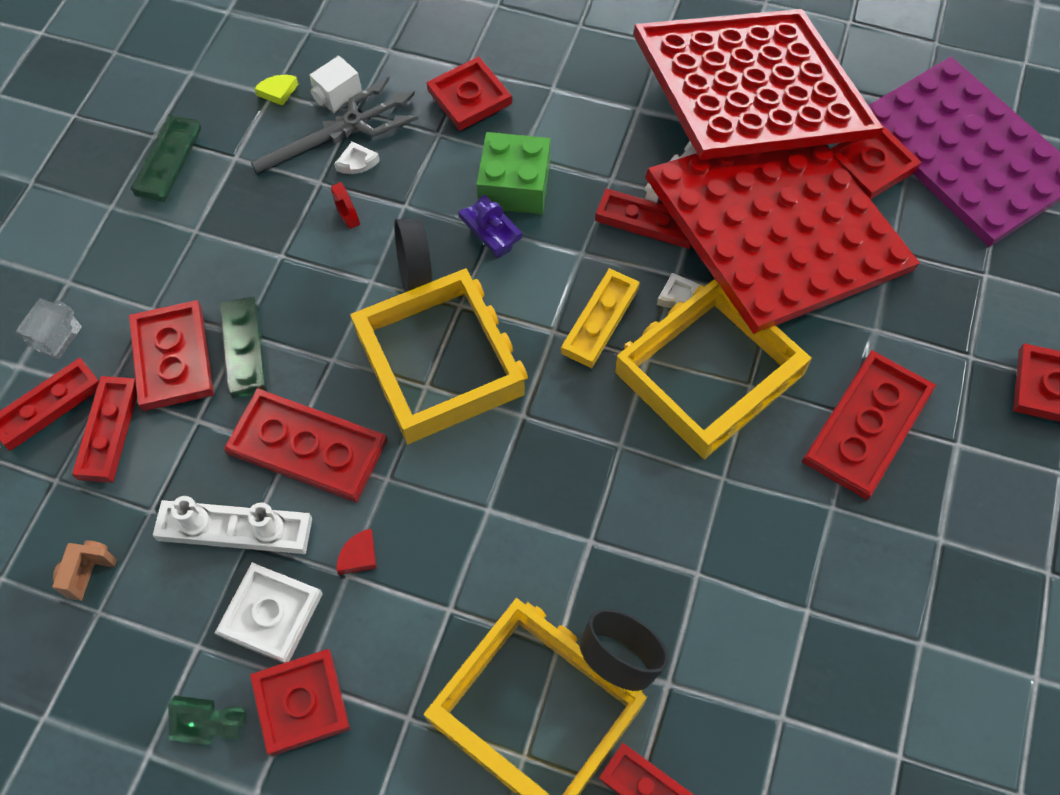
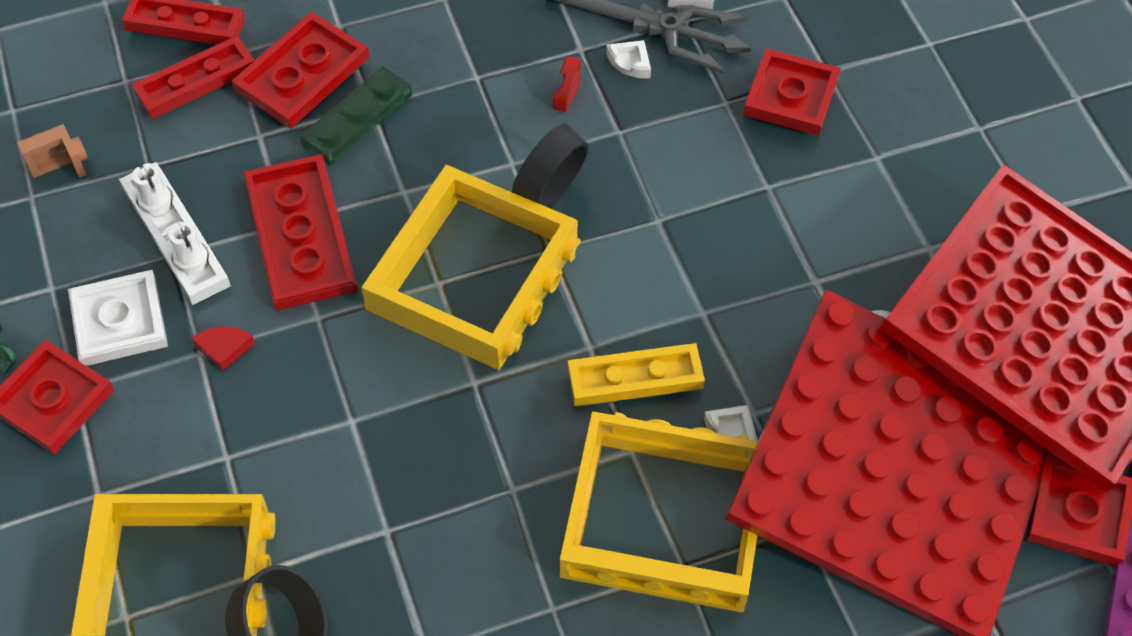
camera: 50 degrees right, 5 degrees down
dark purple hips [458,194,522,258] -> none
bright green brick [476,132,551,214] -> none
red plate [595,188,691,249] -> none

